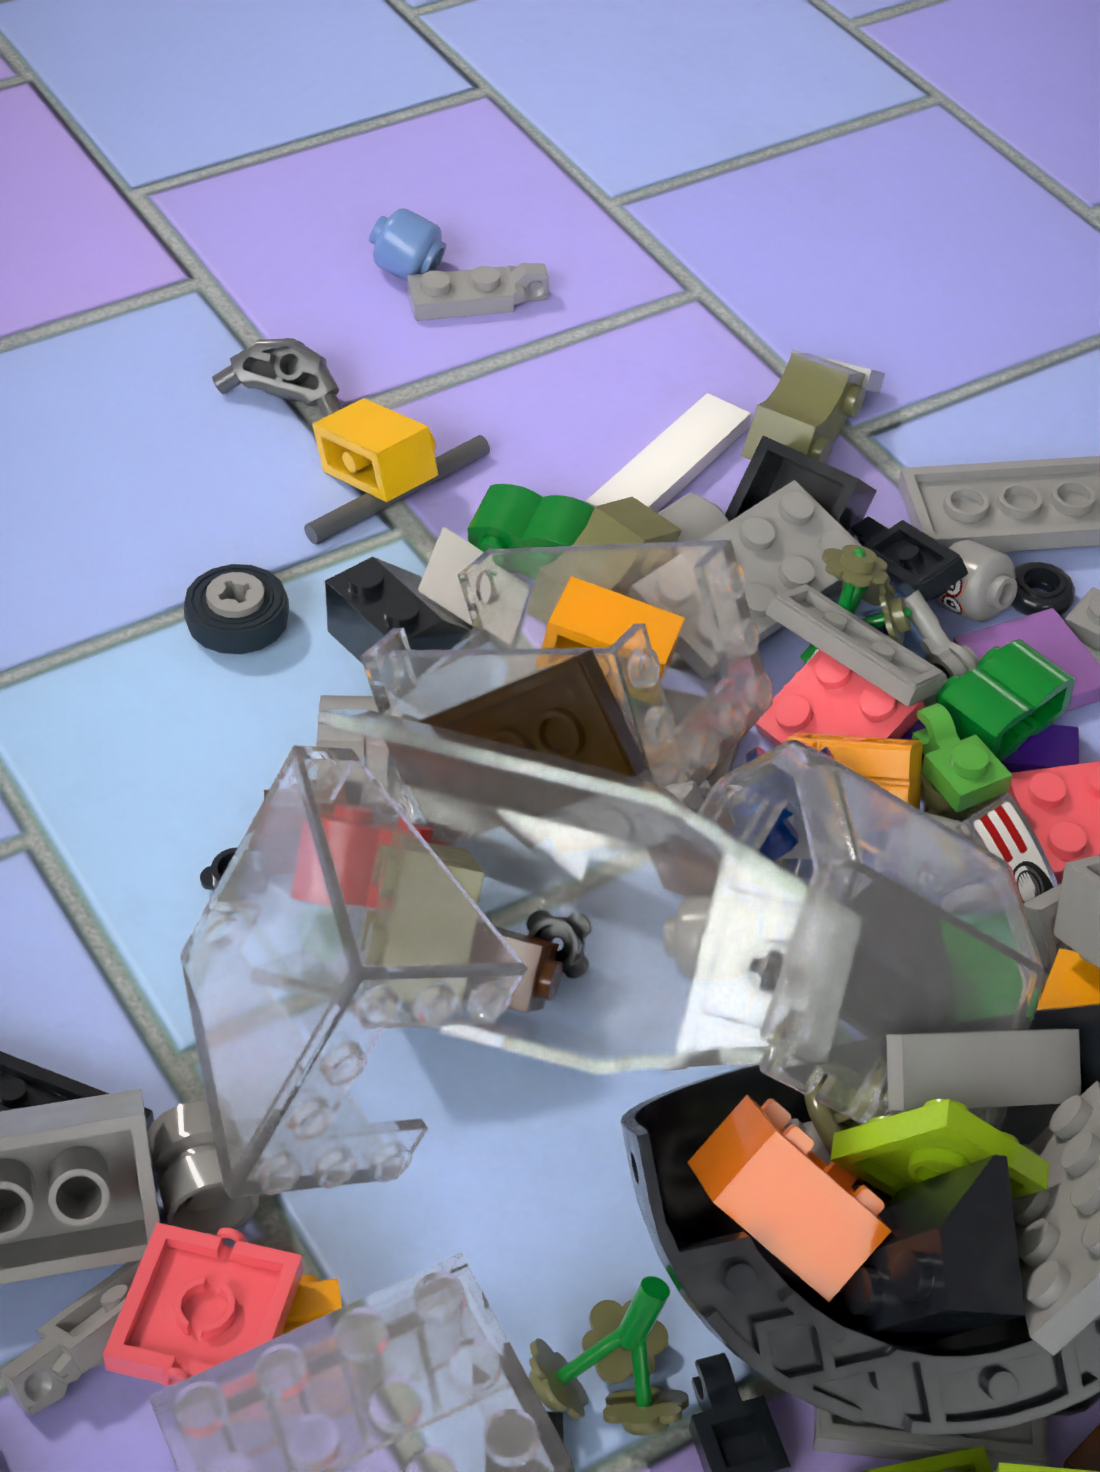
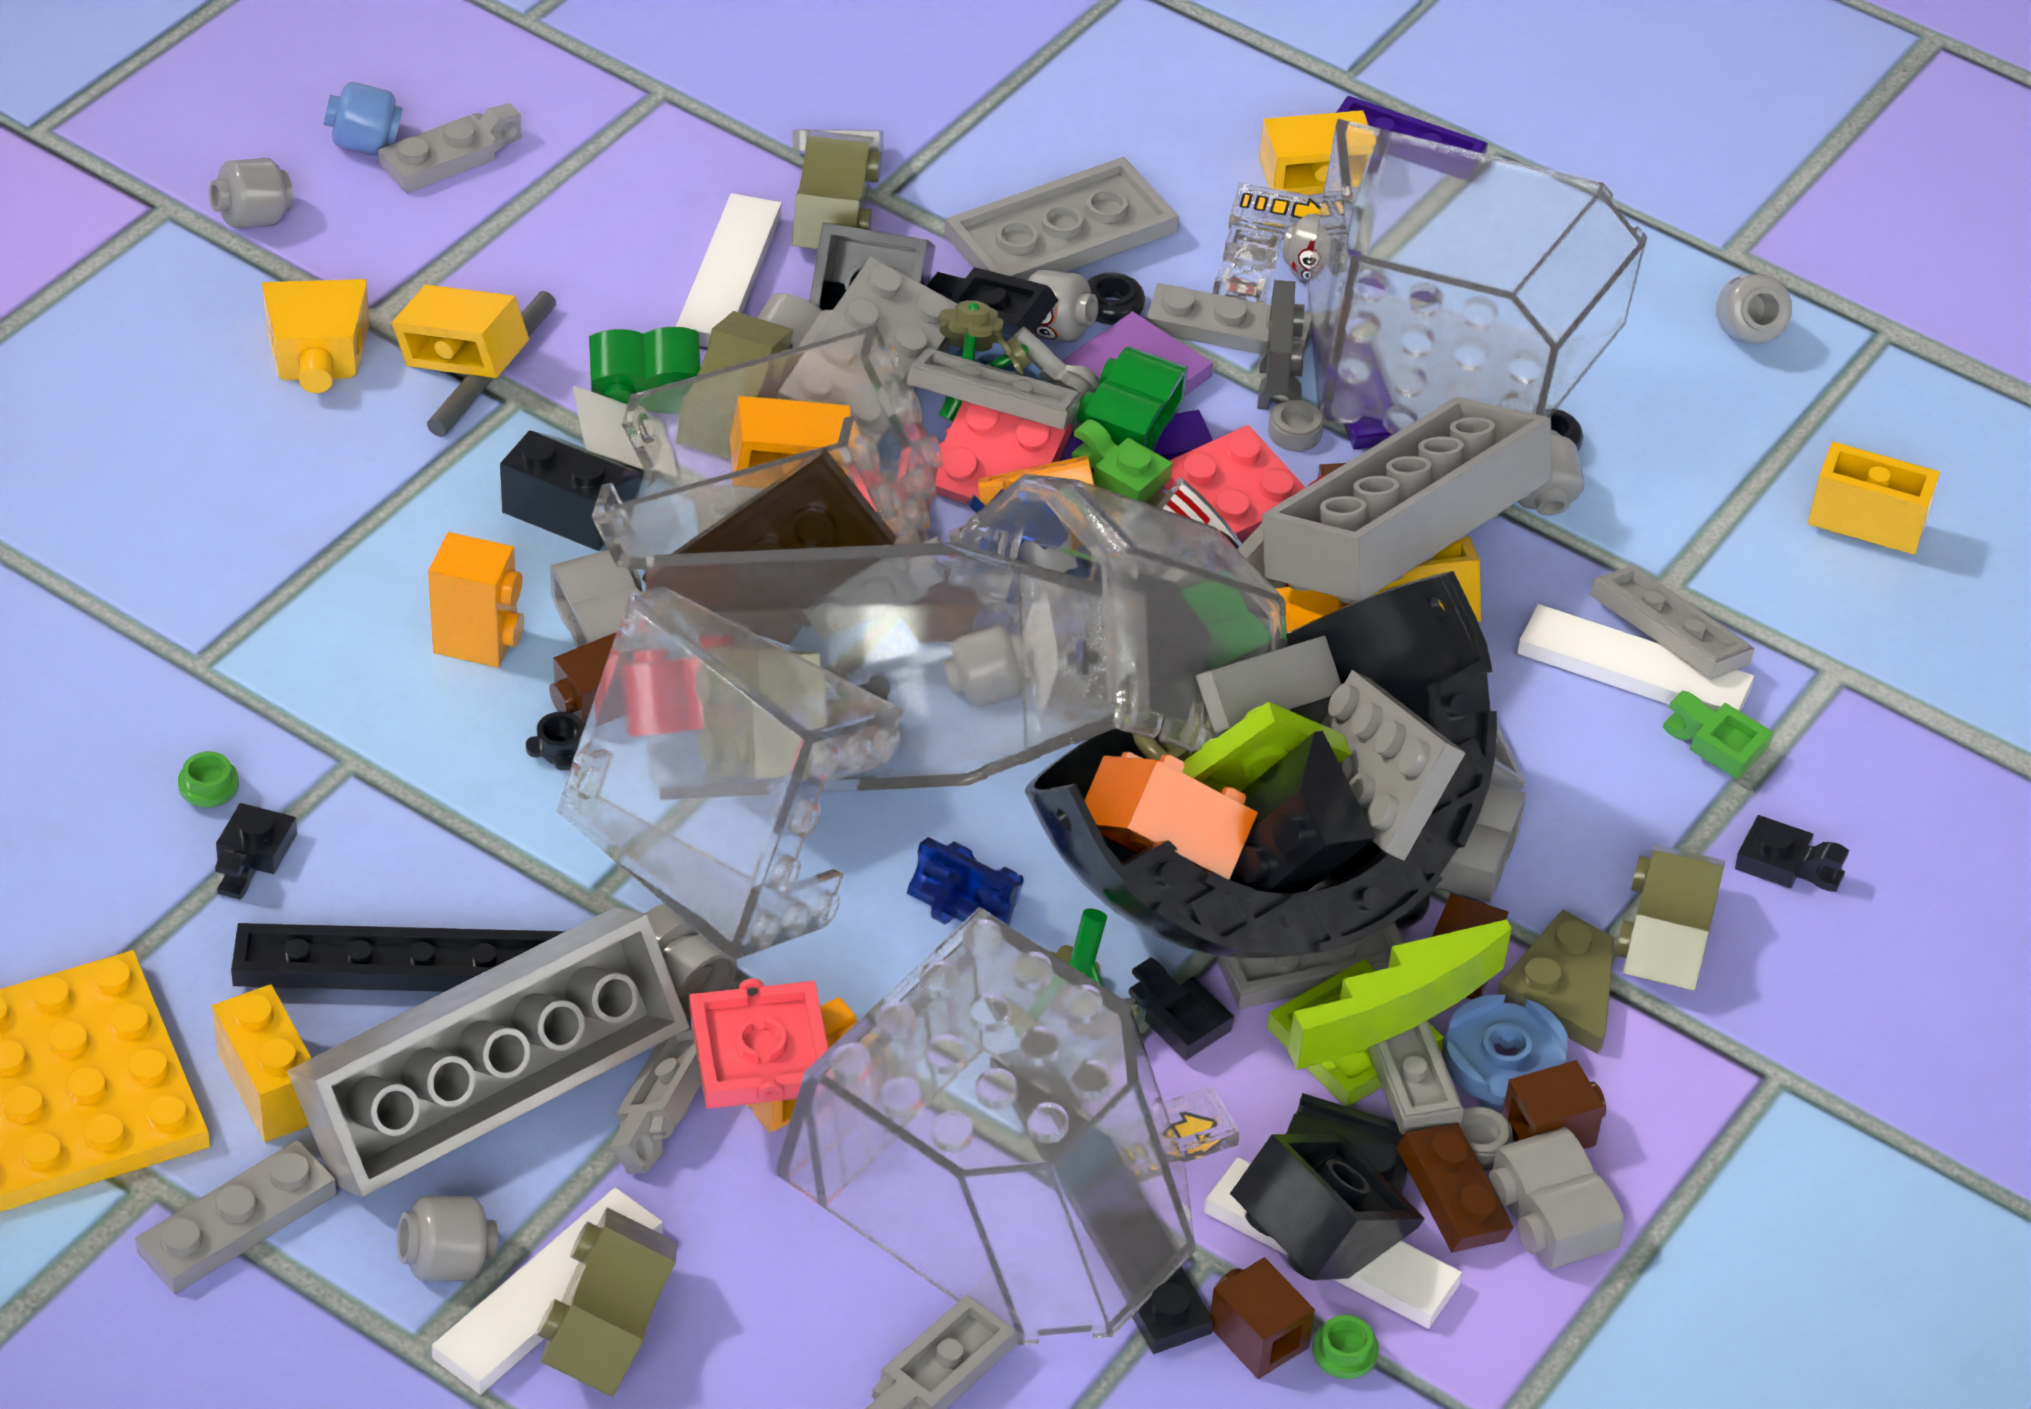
camera: 25 degrees left, 0 degrees up
black wheel [184,564,289,654] -> none
dark grey piece [212,338,343,417] -> none
none -> light grey head [209,158,293,228]
none -> yellow torso [262,279,369,393]
none -> light orange brick [428,532,524,668]
none -> clear blue hips [906,837,1024,940]

